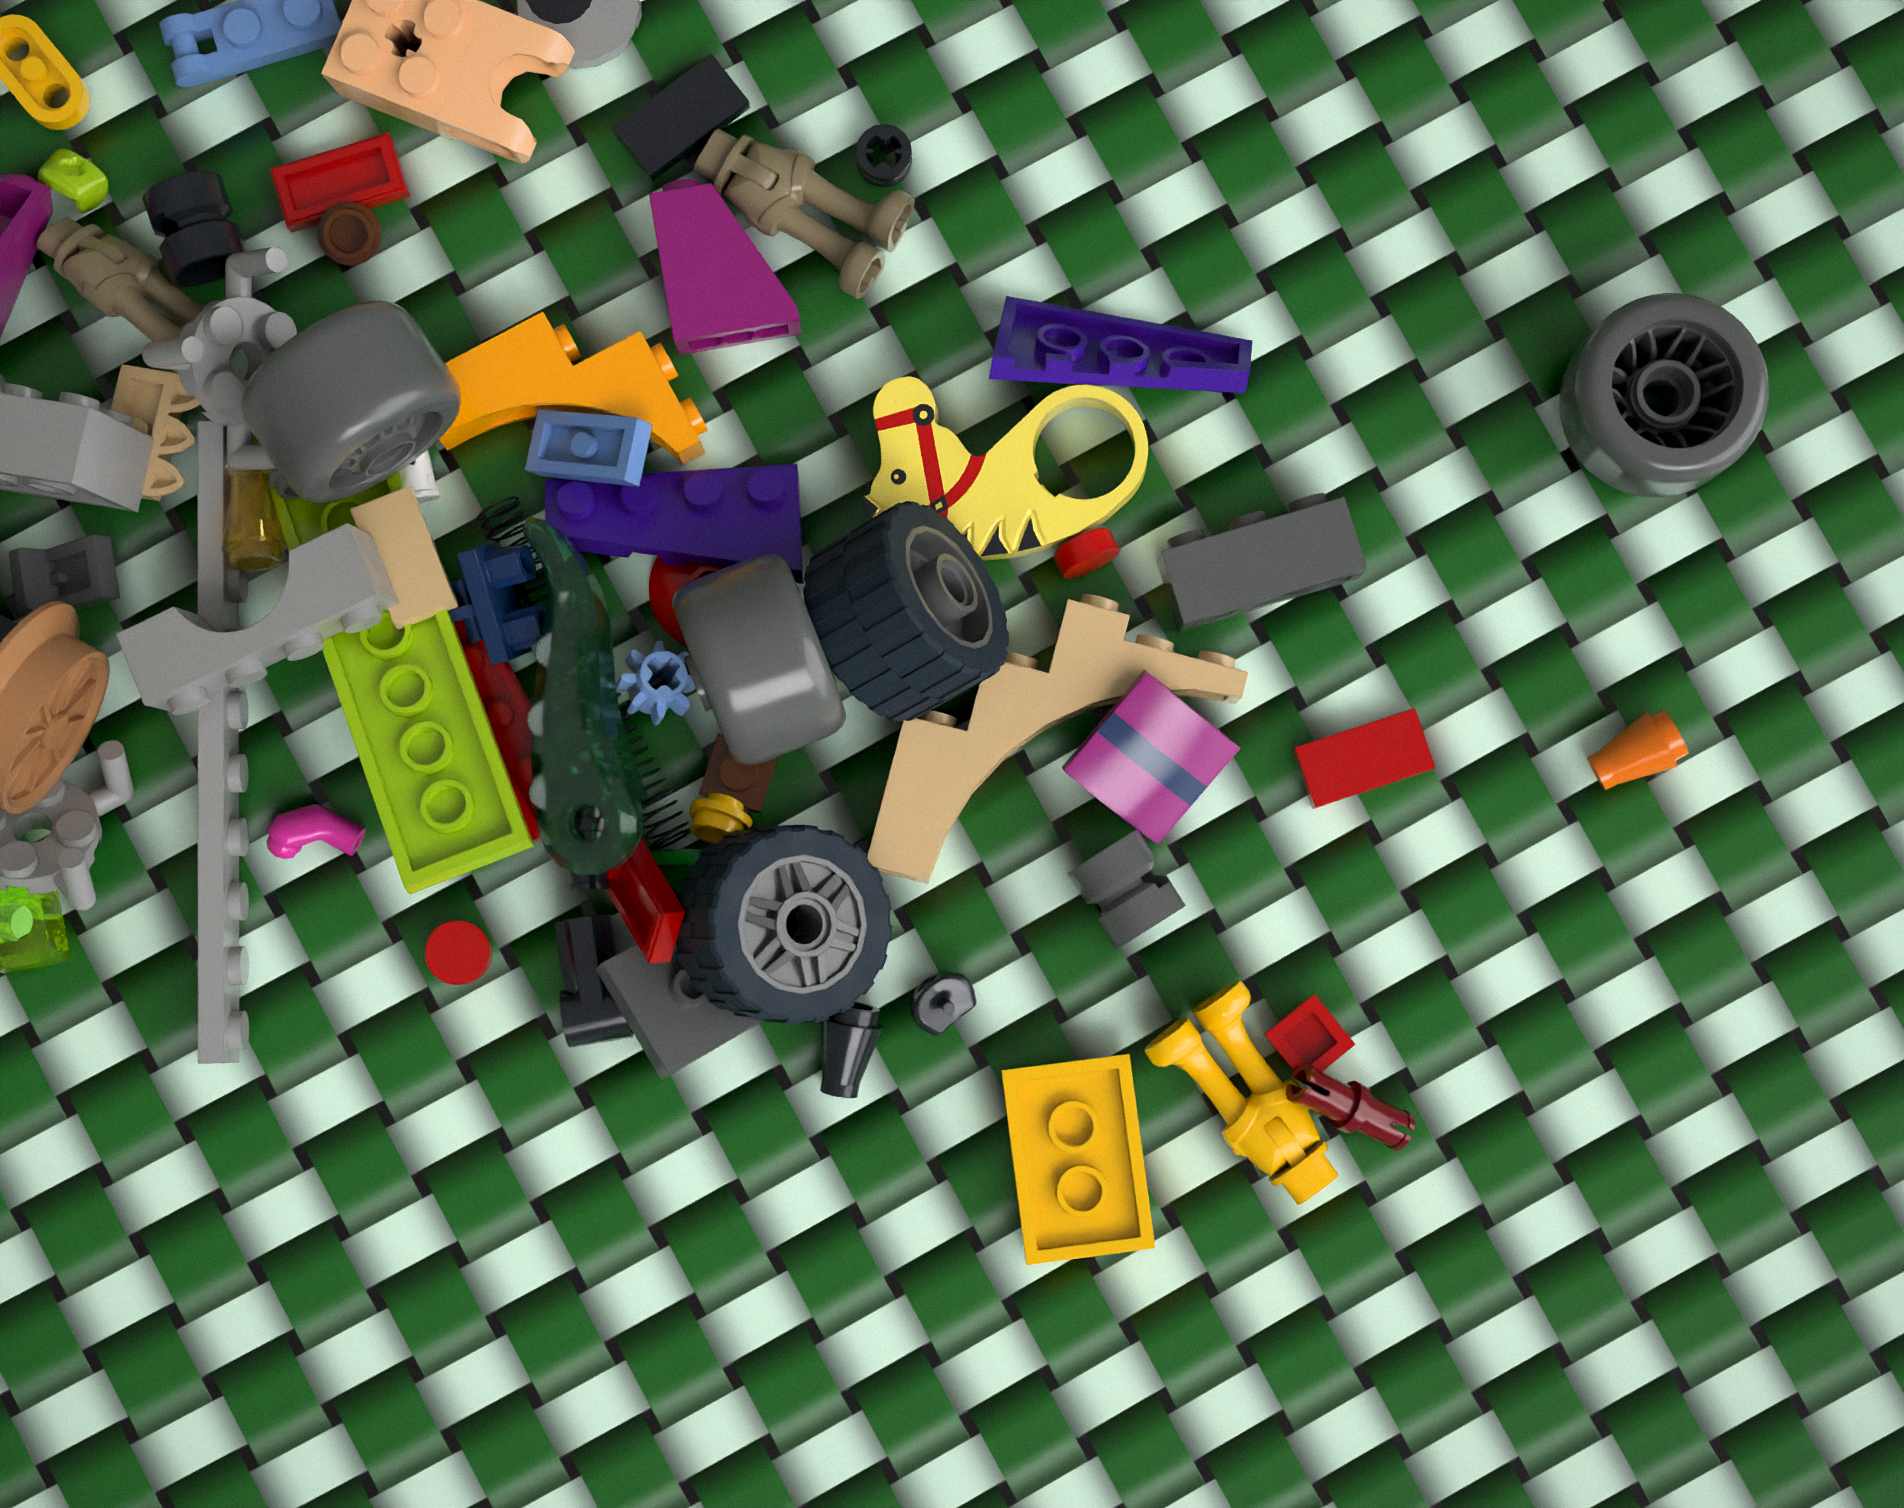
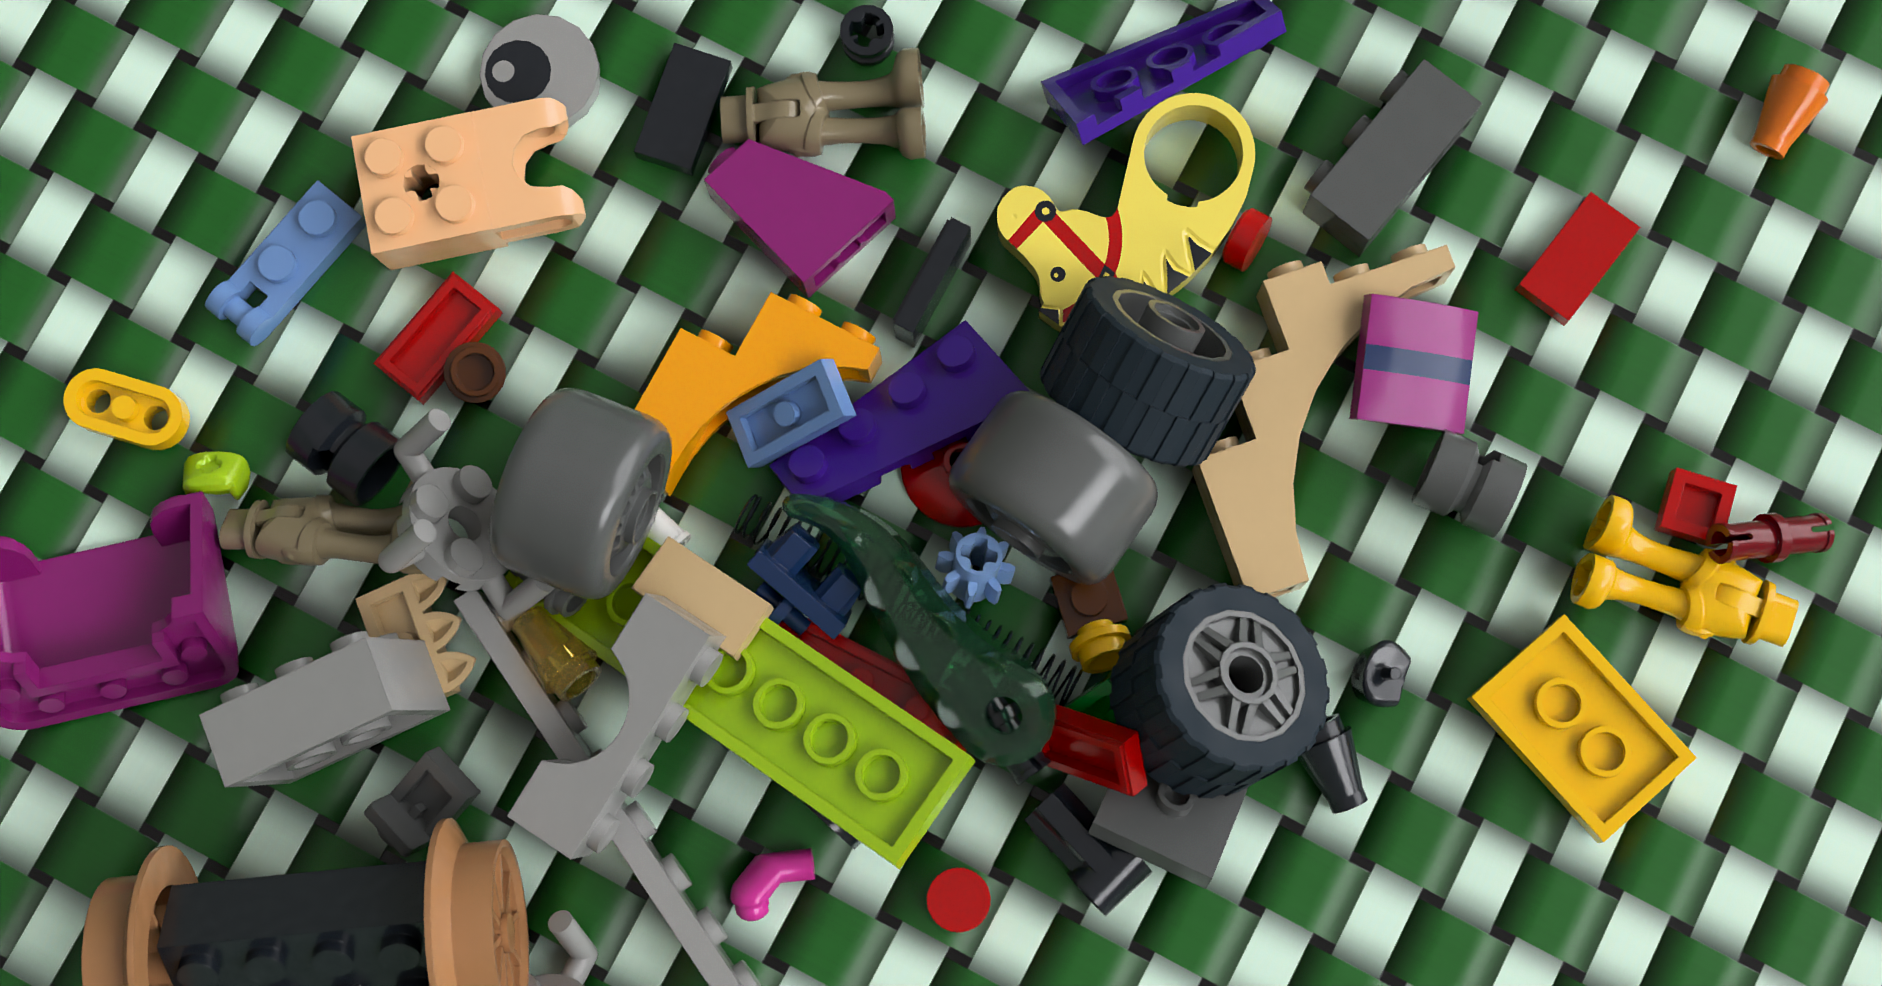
camera: 25 degrees left, 5 degrees down
none -> black tile [893,217,971,348]

